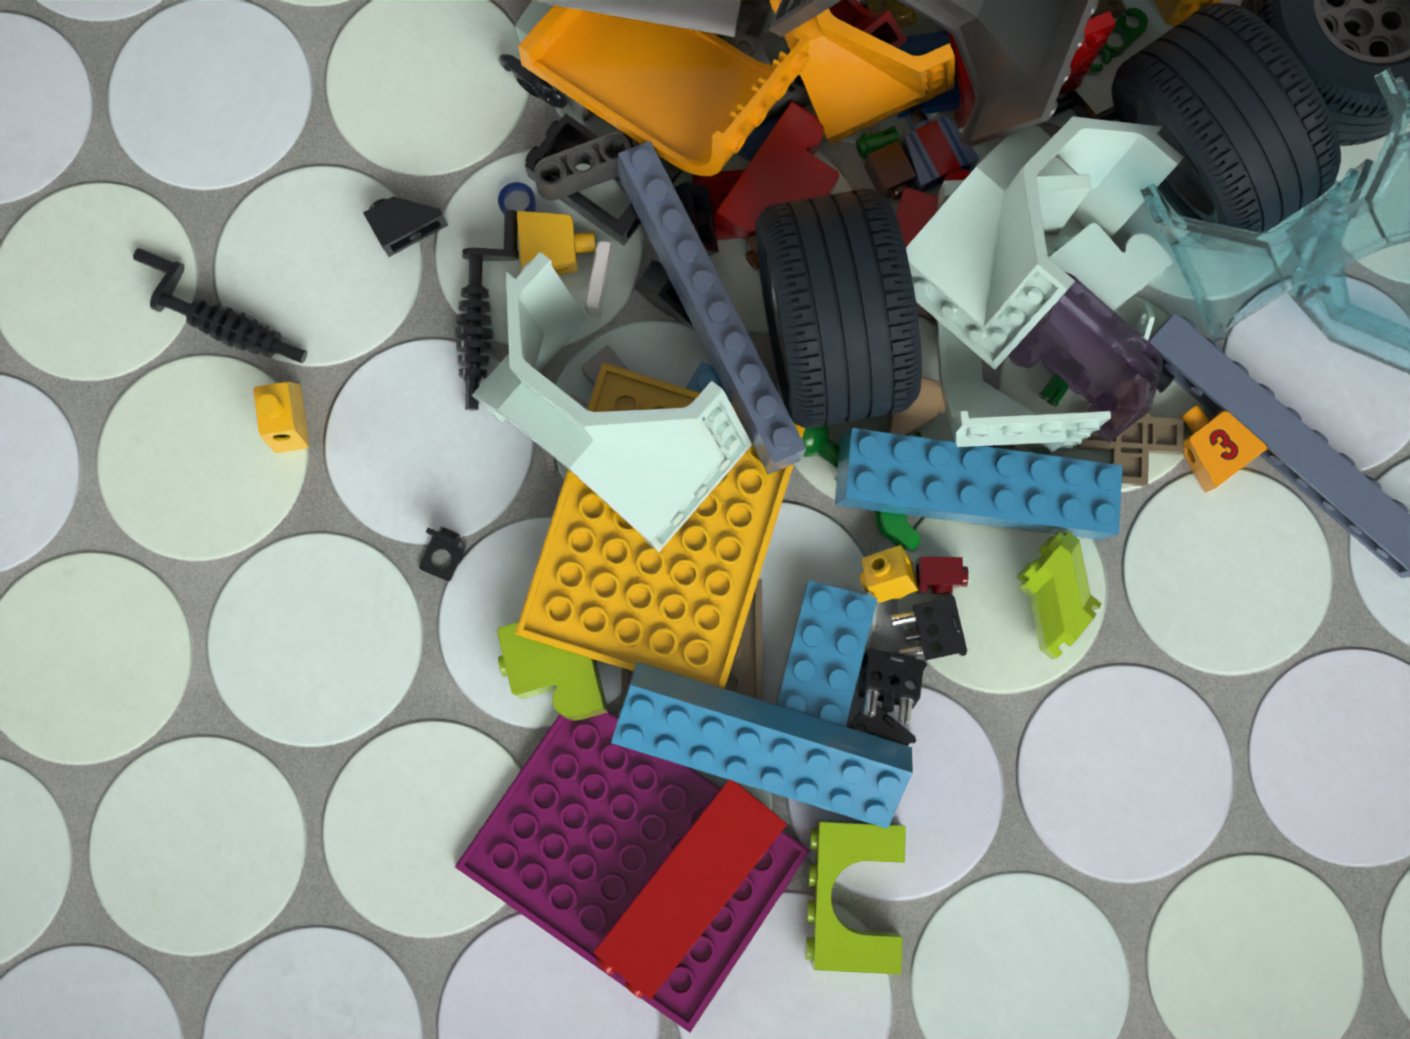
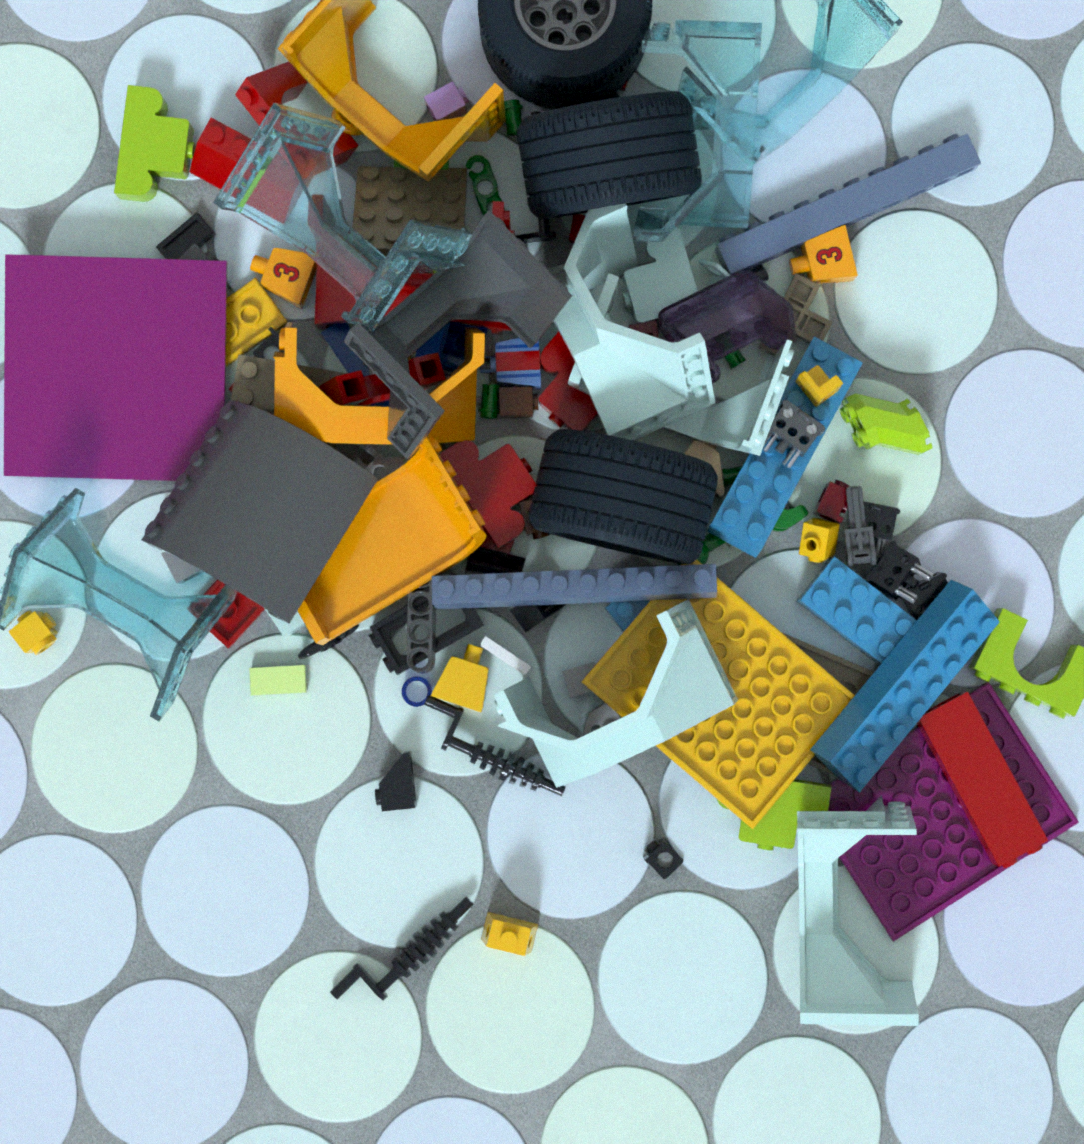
camera: 65 degrees left, 5 degrees up
none -> yellowish green tile [249,665,307,696]
none -> dark grey piece [763,400,825,468]
none -> yellow panel [795,365,843,407]
none -> light aqua panel [797,795,919,1026]
none -> dark grey connector [843,486,876,568]

